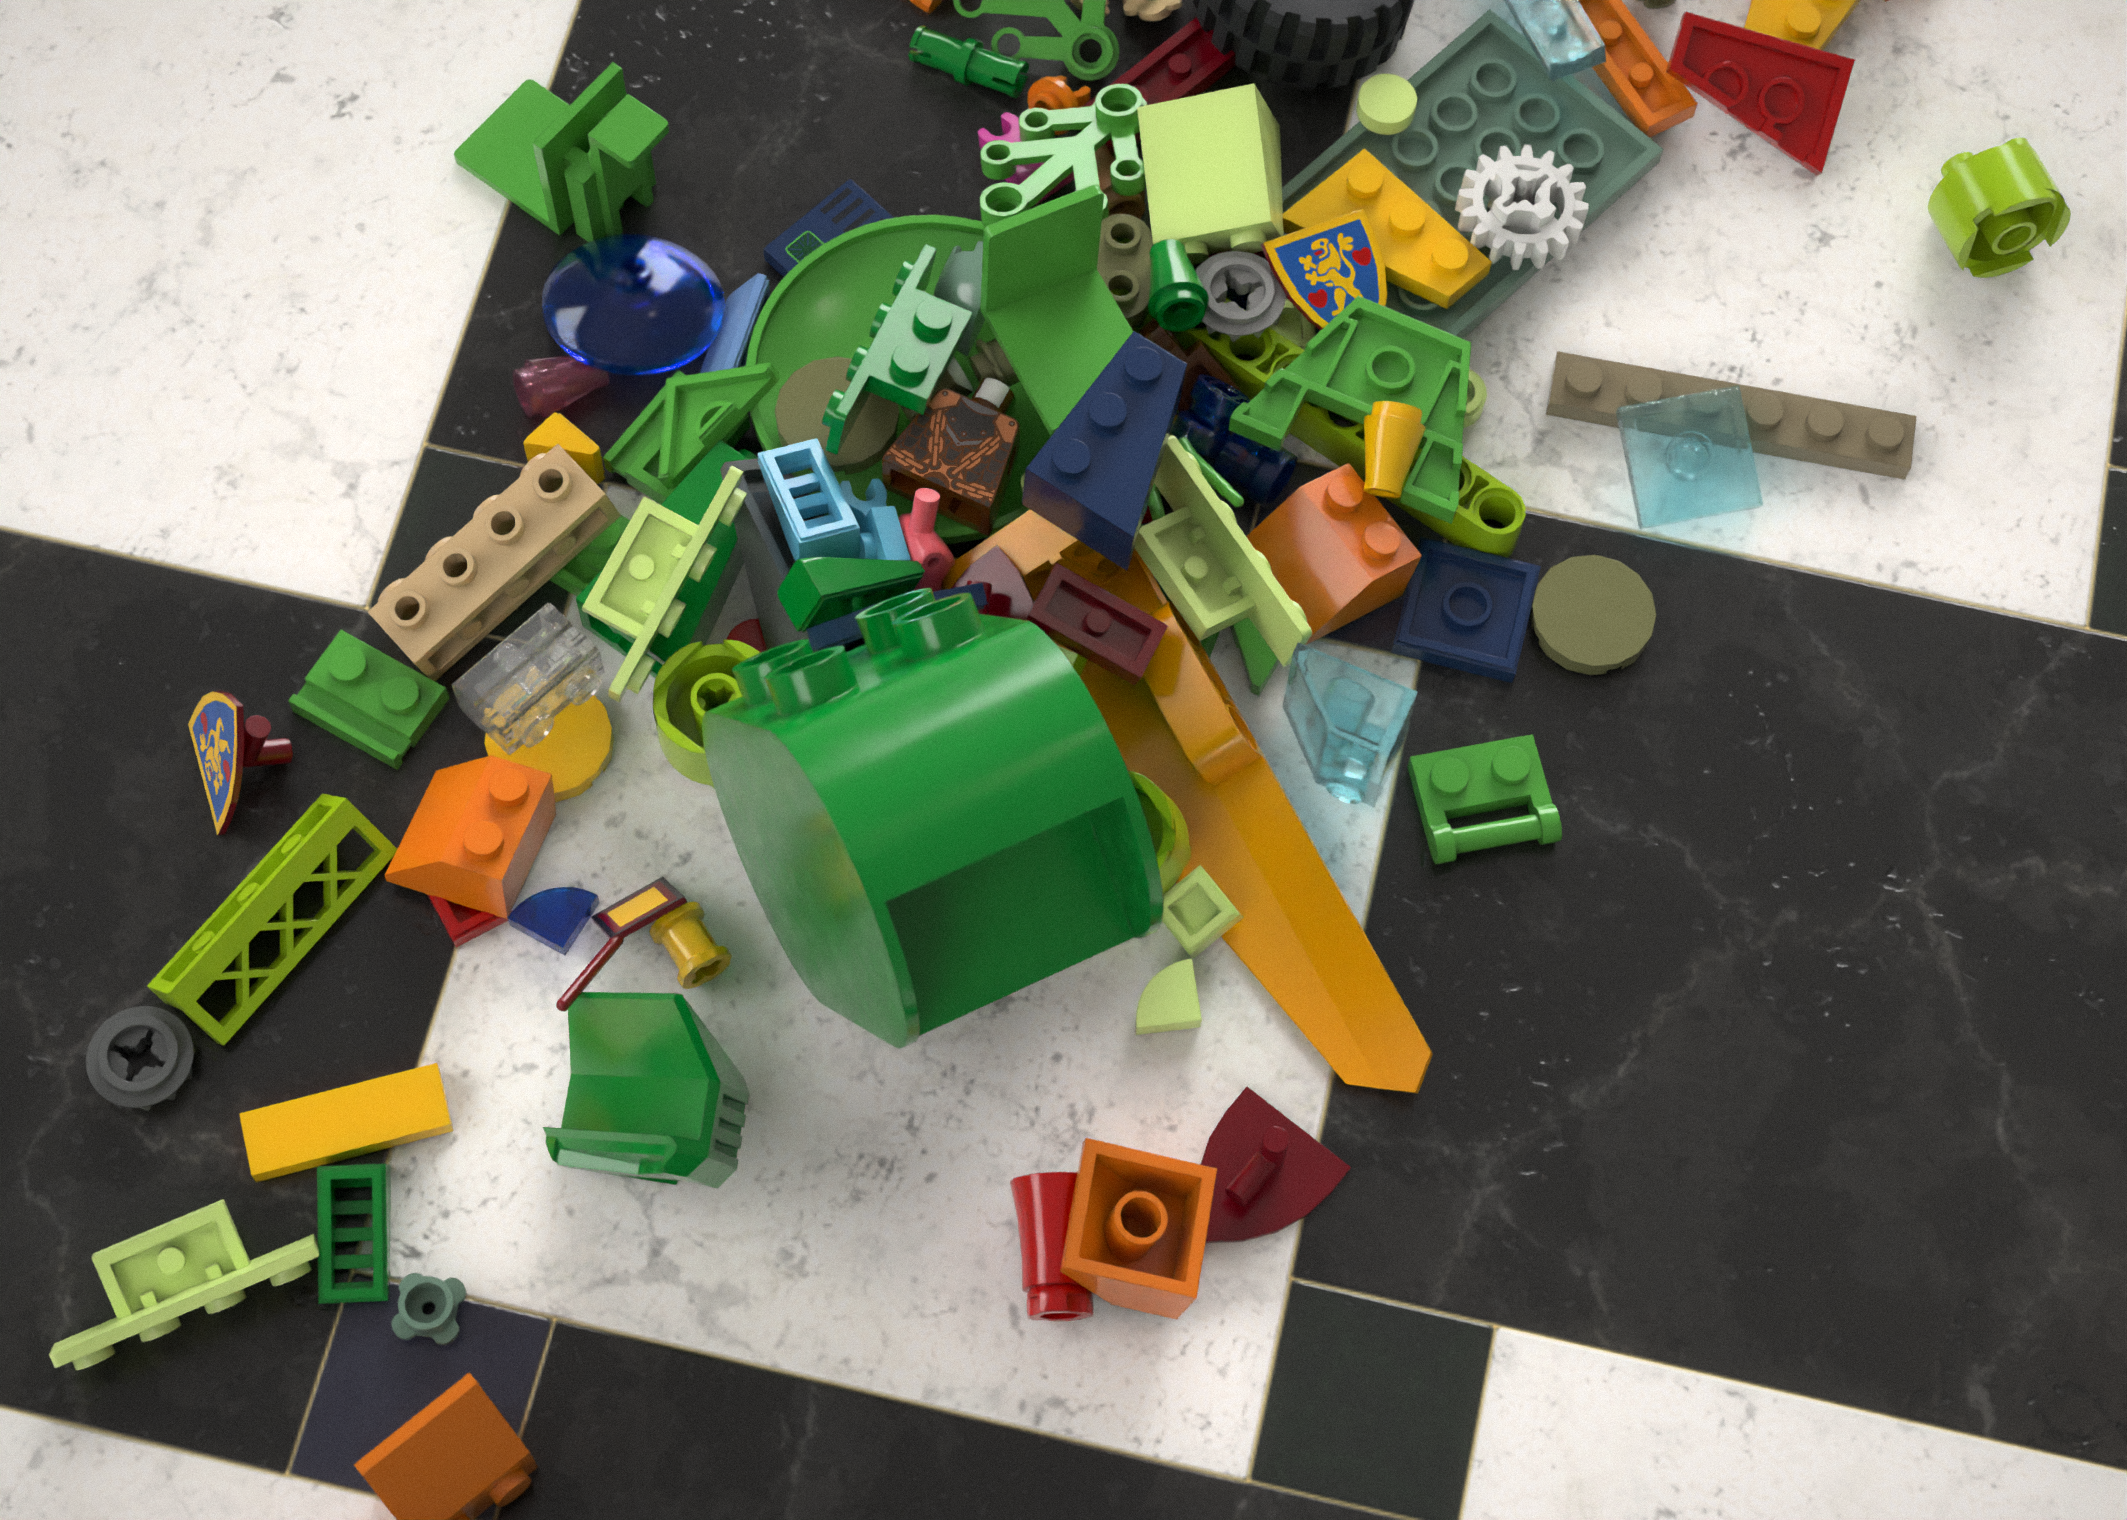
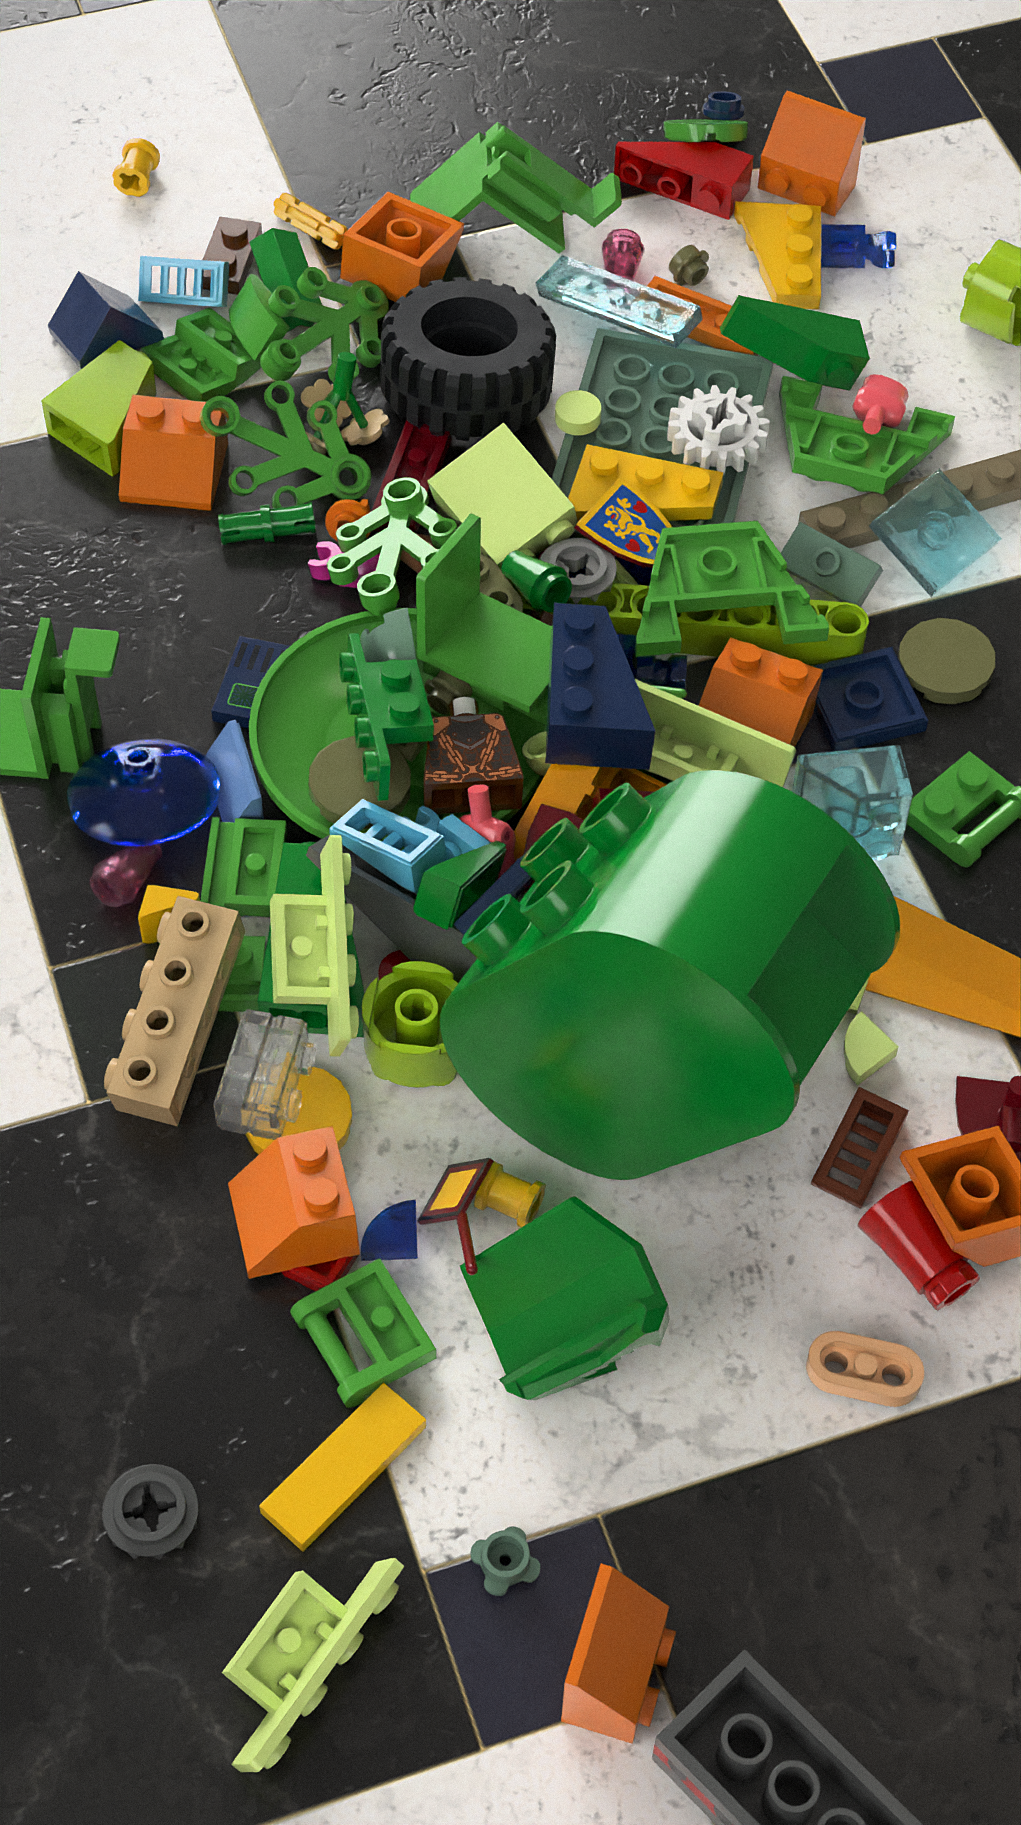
camera: 30 degrees left, 10 degrees down
lime fence [147,793,397,1046] -> none
shield [188,691,292,836] -> none
bright green plate [288,630,449,770] -> none
green slope [317,1164,391,1304] -> none
bright green tile [658,362,780,489] -> none
yellow cone [1363,401,1426,498] -> none
red wing [1666,11,1855,176] -> none
none -> bright green plate [290,1258,437,1408]
none -> green slope [720,295,870,391]
none -> bright green wing [779,376,955,494]
none -> sand green plate [780,522,883,607]
none -> light nougat plate [806,1331,924,1407]
none -> copper slope [811,1087,909,1209]
none -> clear blue plate [821,224,897,268]
none -> coral piece [852,374,909,435]

